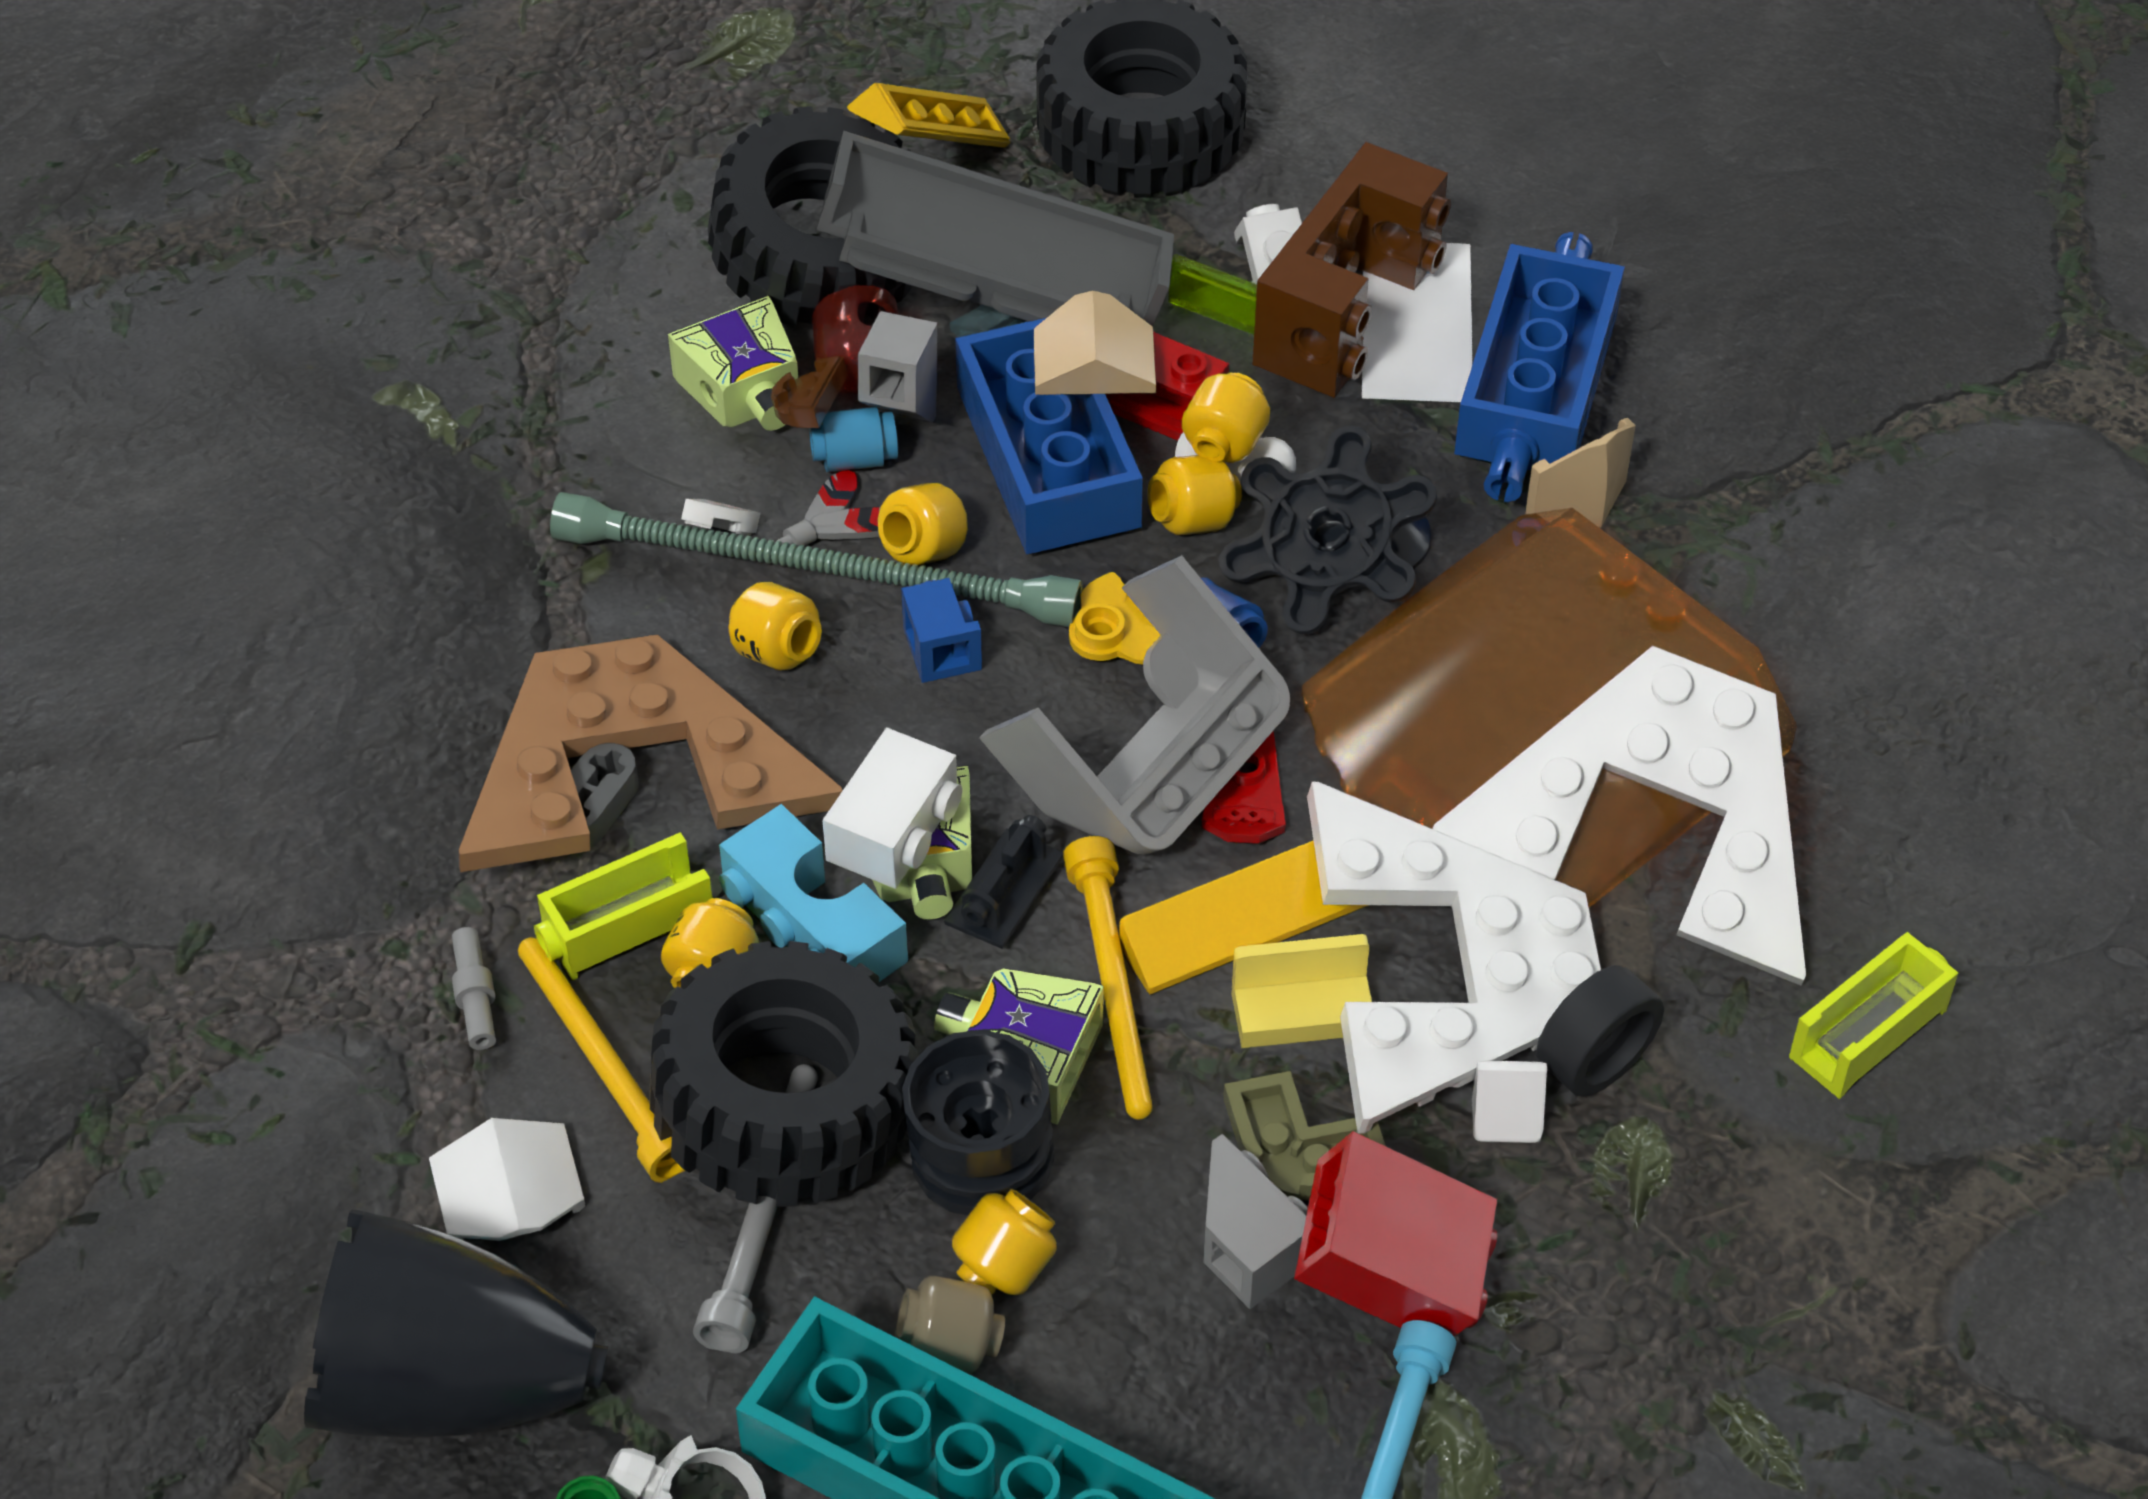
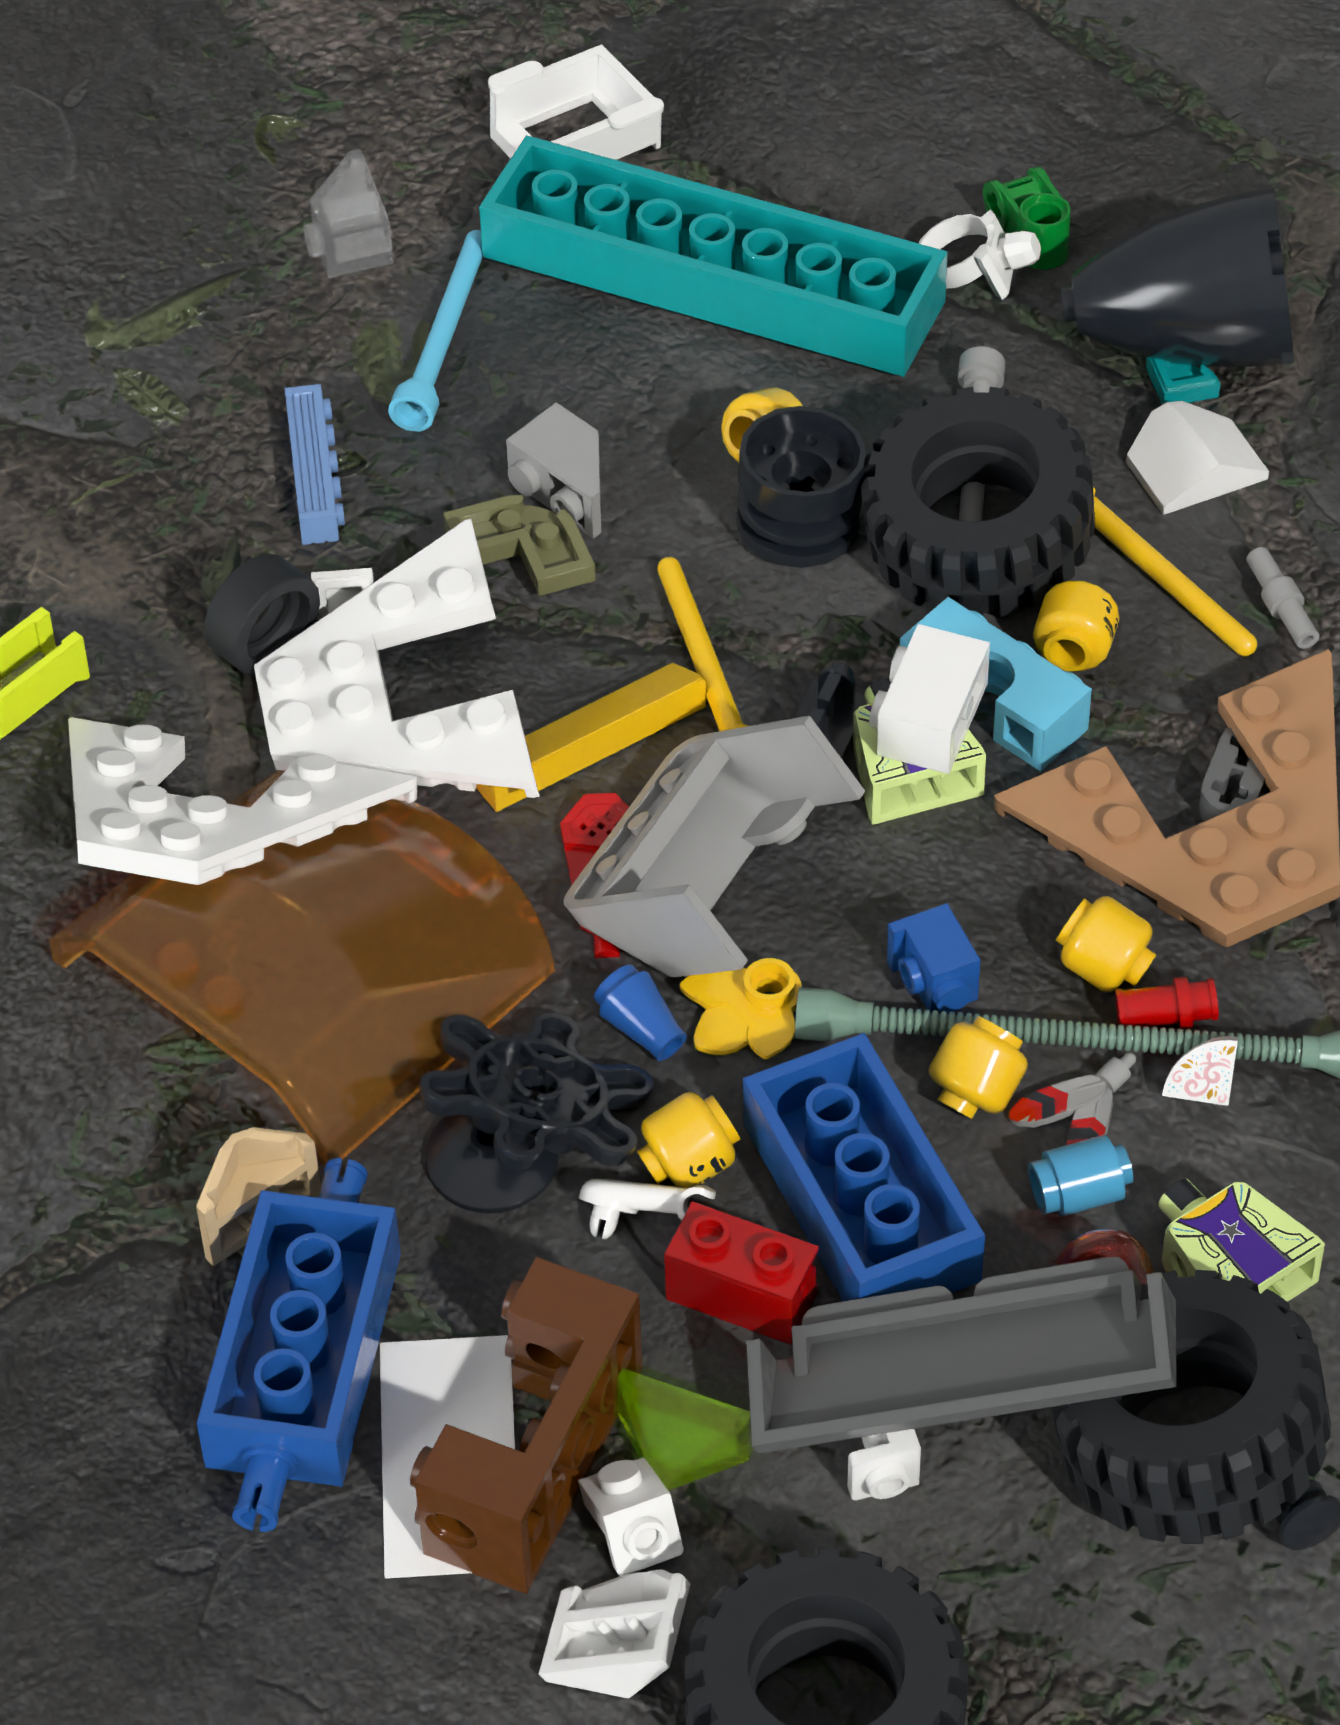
camera: 175 degrees right, 0 degrees up
neon yellow window [534,832,712,981] -> none
reddish brown plate [771,356,848,428] -> none
yellow slope [847,83,1011,148] -> none
light grey slope [858,311,937,423] -> none
dark tan head [895,1275,1005,1375] -> none
torso [934,969,1104,1125] -> none
tan slope [1034,291,1156,395] -> none
yellow head [1182,373,1270,463] -> none
light yellow panel [1231,934,1372,1048] -> none
brick [1294,1131,1497,1336] -> none
none -> medium blue piece [285,384,345,545]
none -> white slope [539,1569,690,1699]
none -> red pin [1115,976,1219,1029]

